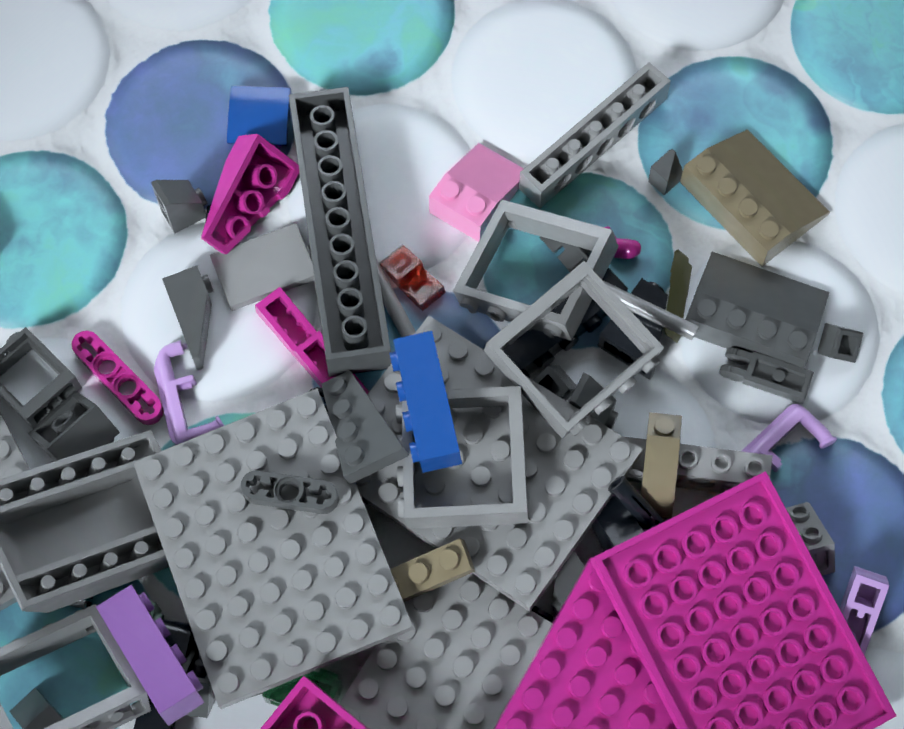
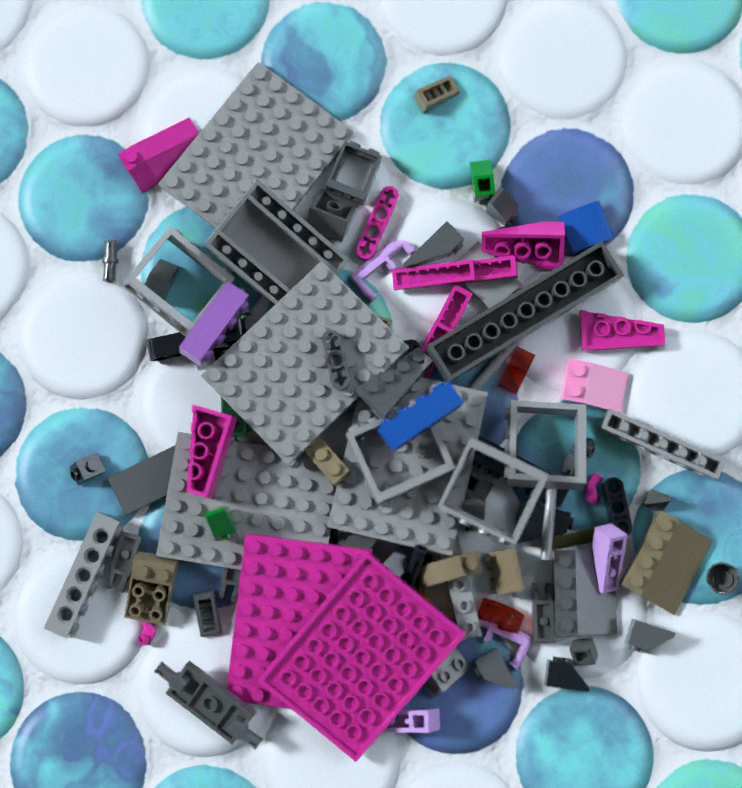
camera: 70 degrees right, 15 degrees up
none -> dark pink slope [392,255,518,291]
none -> green slope [470,160,496,202]
none -> dark grey slope [472,648,517,689]
none -> clear red slope [477,598,525,634]
none -> dark tan slope [485,548,524,595]
none -> black slope [544,656,589,692]
none -> dark pink wing [579,310,665,351]
none -> lavender slope [592,523,627,594]
none -> black beam [602,477,633,536]
none -> dark grey slope [624,619,676,653]
none -> dark grey hair [706,562,740,595]

